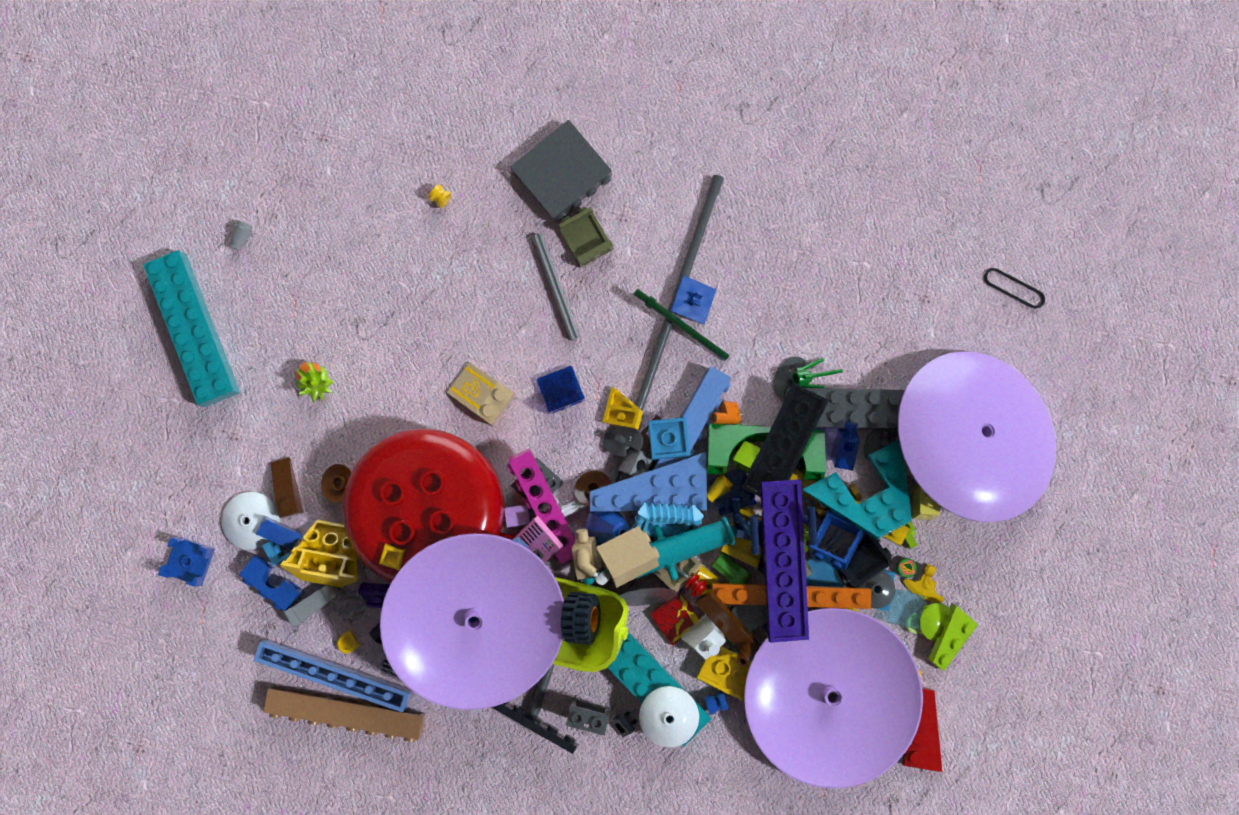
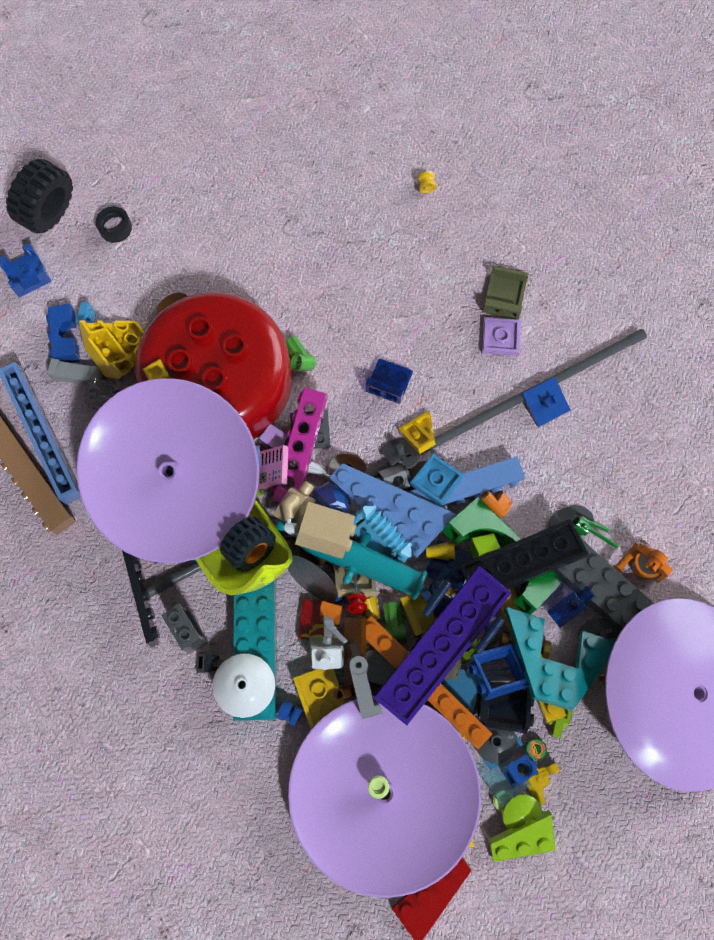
camera: 45 degrees right, 10 degrees down
teal brick [143,250,240,407] -> none
white dish [222,492,280,550] -> none
light grey cone [230,220,253,250] -> none
blue panel [256,516,302,550] -> none
reddish brown slope [271,457,304,518] -> none
lime hair [295,362,333,402] -> none
yellow tile [337,630,361,654] -> none
tan slope [447,362,516,426] -> none
dark grey panel [510,120,612,223] -> none
light grey axle [532,233,579,340] -> none
dark green bar [633,288,730,361] -> none
light yellow torso [913,483,940,520] -> none
none -> black tyre [6,159,73,233]
none -> black tyre [96,206,132,243]
none -> bright green piece [286,336,316,371]
none -> piece [320,601,347,645]
none -> light grey leg [350,656,383,719]
none -> yellowish green tile [368,775,389,799]
none -> lavender tile [482,317,521,356]
none -> blue brick [501,754,539,789]
none -> orange piece [613,543,673,583]

